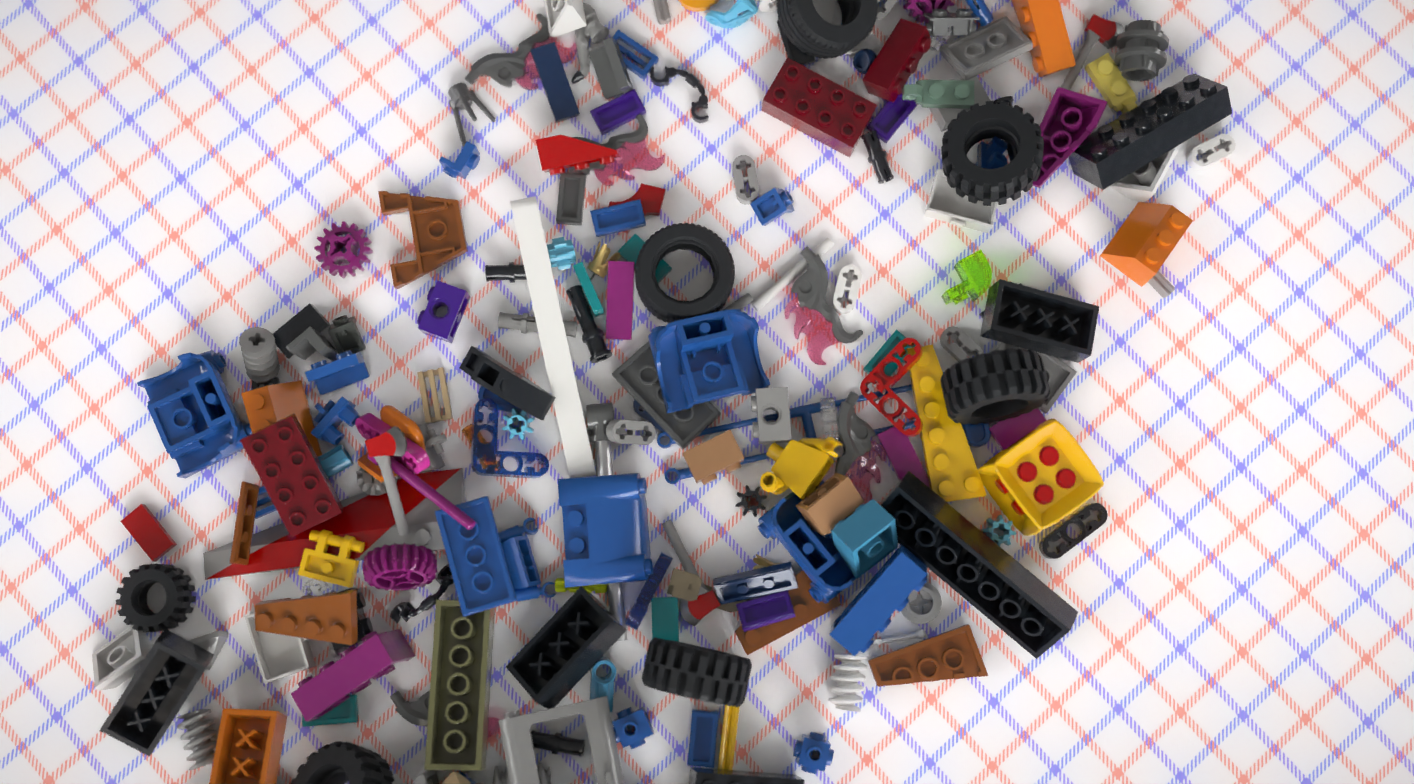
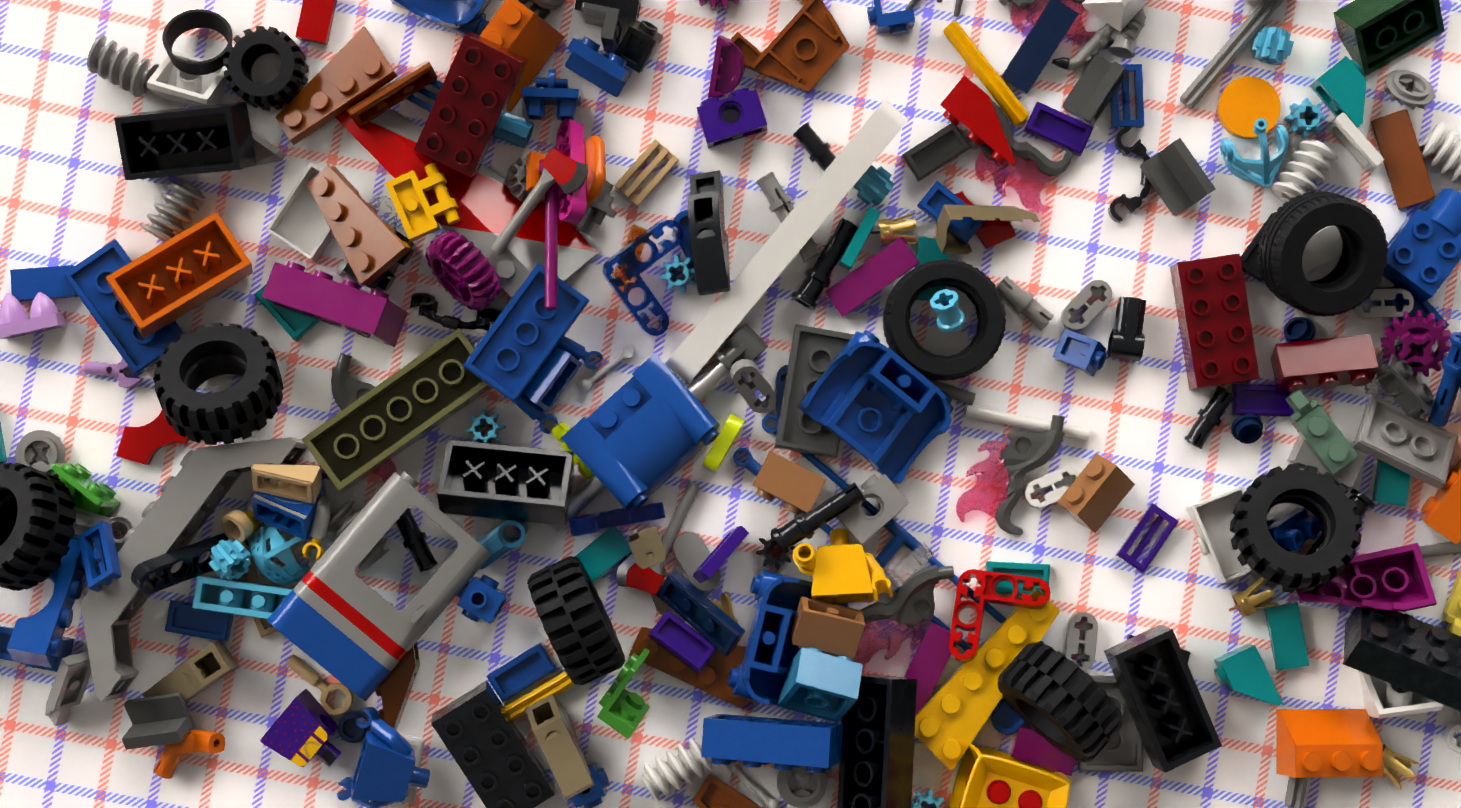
camera: 60 degrees right, 5 degrees up
clear neon green brick [941,249,992,305] -> none
none -> light grey piece [87,35,159,97]
none -> black tyre [162,9,233,75]
none -> wing [275,26,398,145]
none -> medium azure gear [465,409,506,444]
none -> dark tan slope [525,693,595,800]
none -> white hinge [580,346,634,390]
none -> bright green bracket [597,648,650,739]
none -> light grey tile [673,532,721,591]
none -> dark purple tile [693,526,749,584]
none -> neon yellow beam [702,413,745,473]
none -> magenta tile [708,35,745,98]
none -> black pin [771,482,865,554]
none -> medium azure bush [930,289,965,332]
none -> dark tan piece [936,205,1040,254]
none -> yellow axle [943,21,1029,126]
none -> light grey pin [996,275,1055,331]
none -> medium nougat brick [1057,453,1135,533]
none -> black piece [1107,297,1147,362]
none -> dark purple tile [1116,503,1179,573]
none -> dark grey panel [1140,138,1216,216]
none -> teal slope [1214,643,1283,706]
none -> pearl gold piece [1229,577,1279,618]
none -> dark blue plate [1231,414,1263,444]
none -> teal tile [1264,602,1309,671]
none -> teal tile [1372,459,1411,506]
none -> pearl gold piece [1383,744,1420,790]

